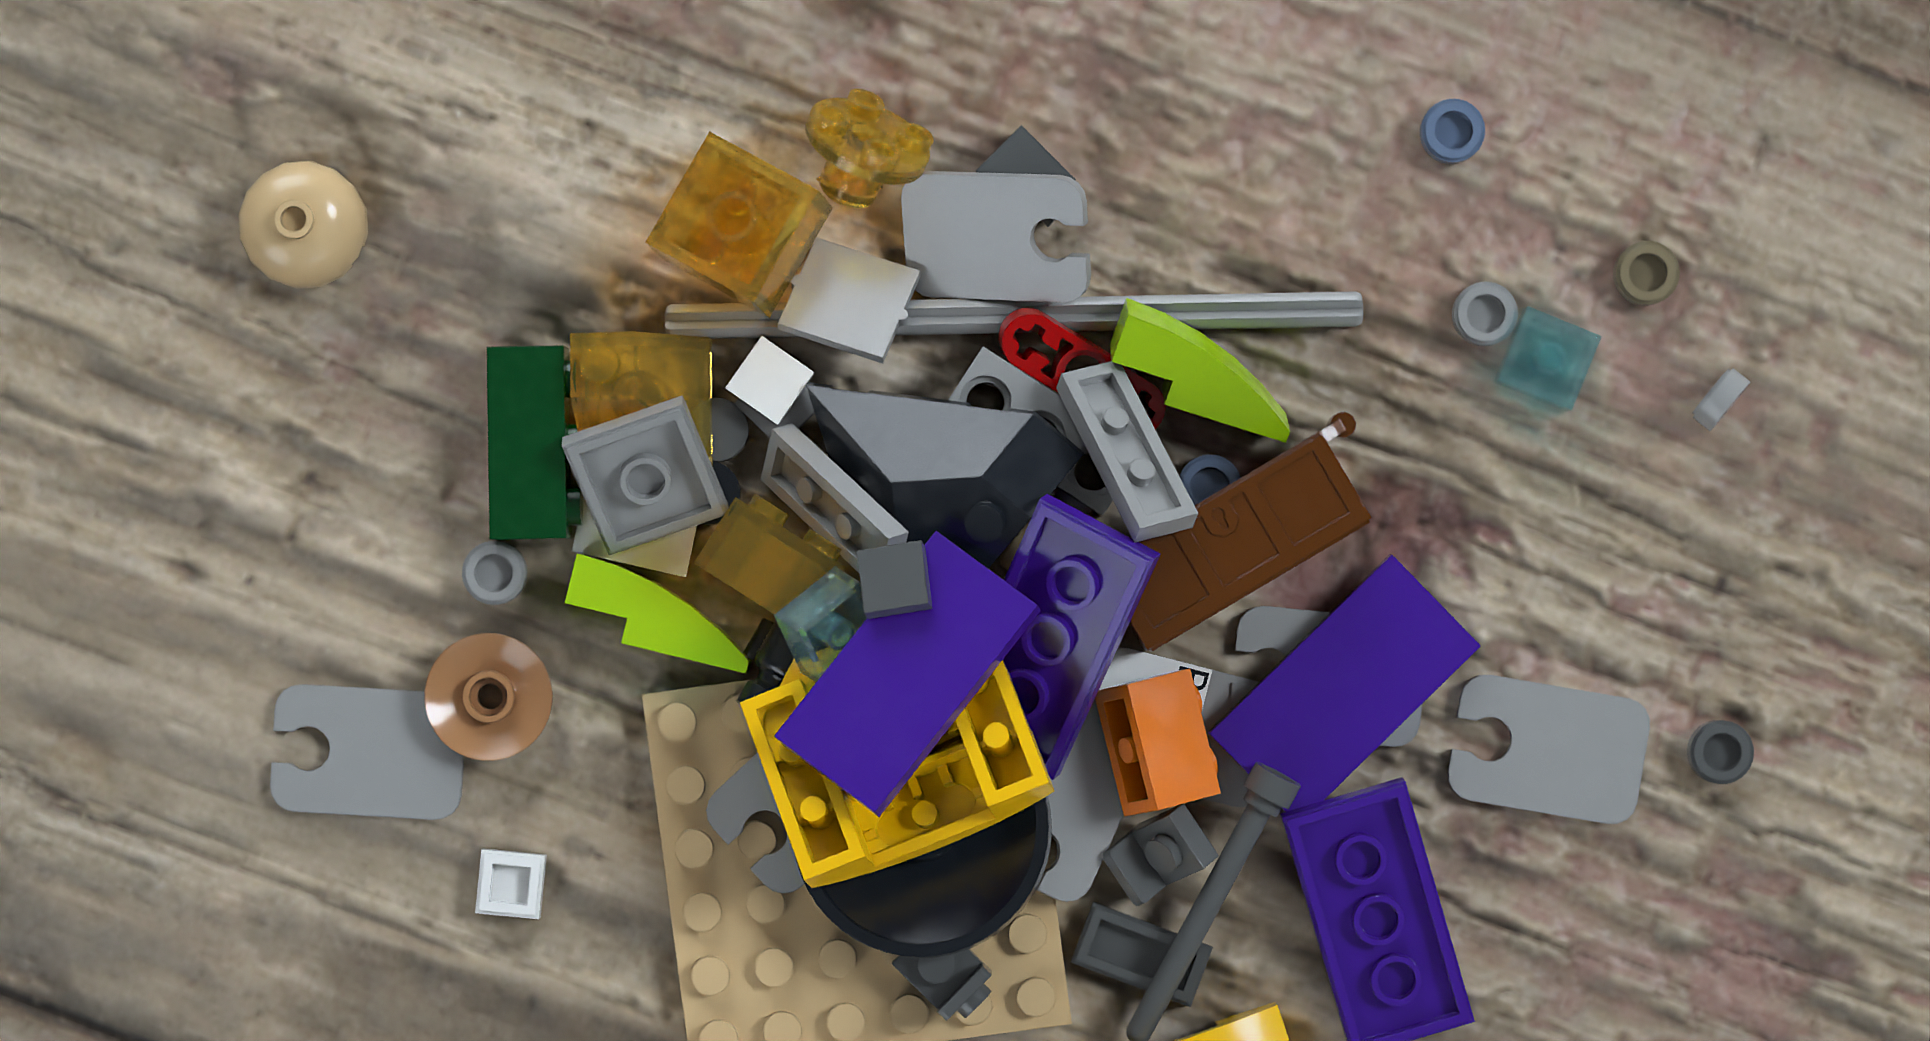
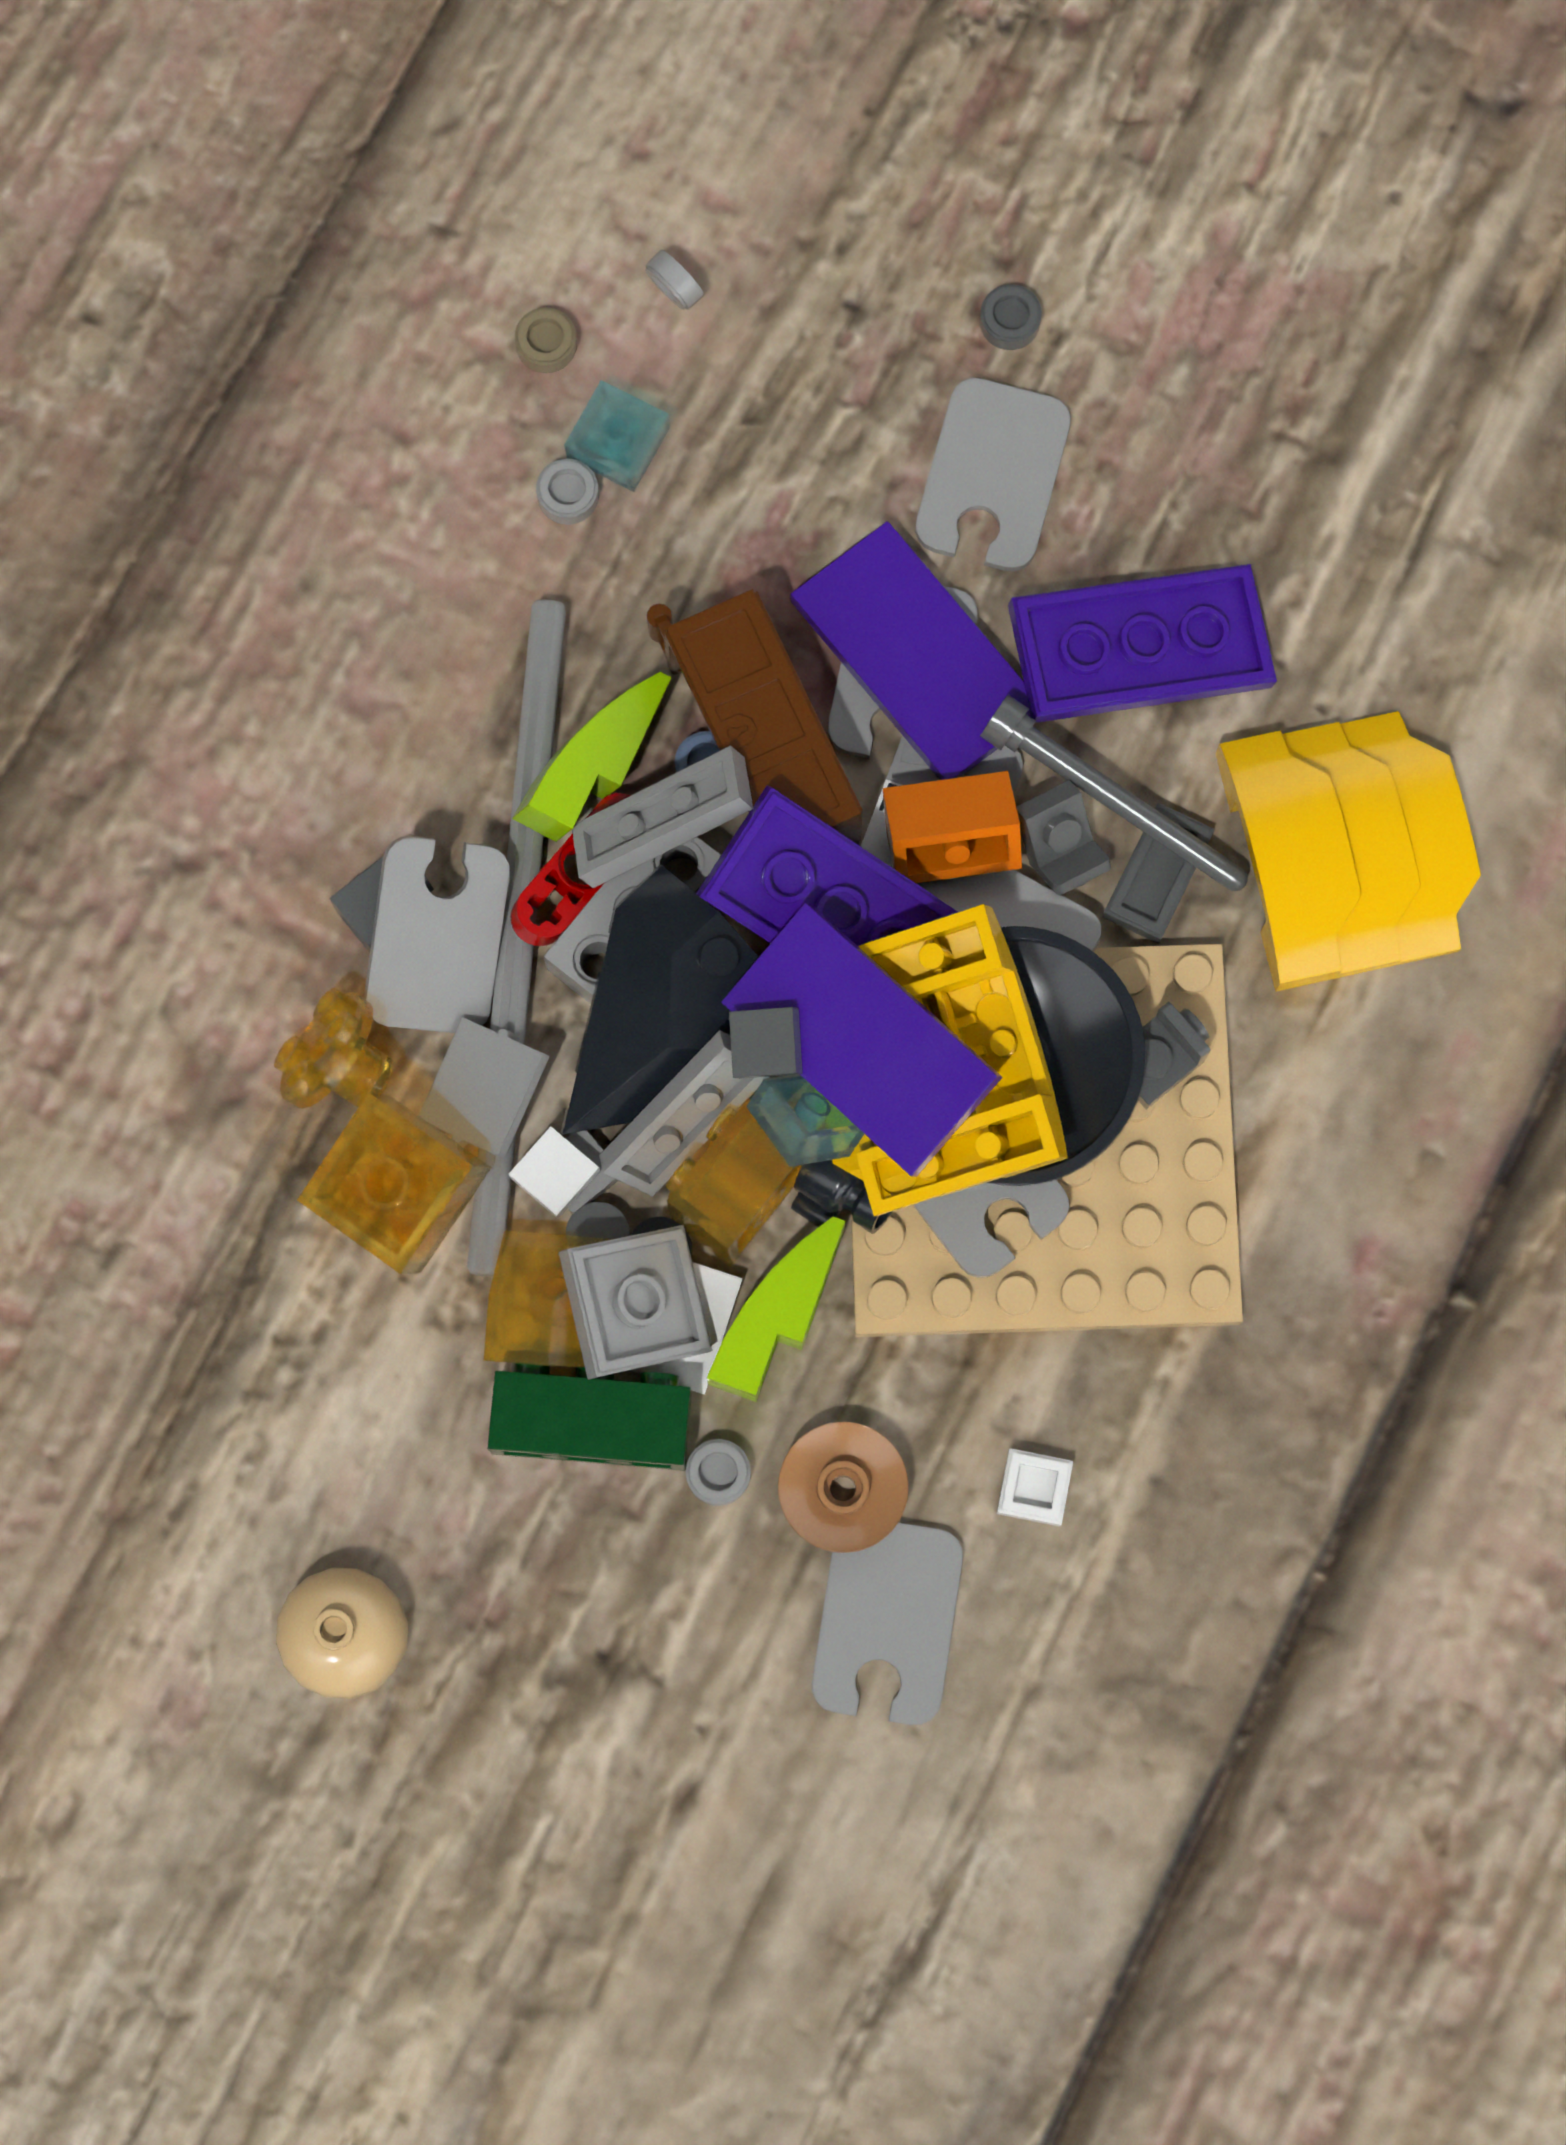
camera: 85 degrees left, 10 degrees down
sand blue tile [1420,99,1485,164] -> none

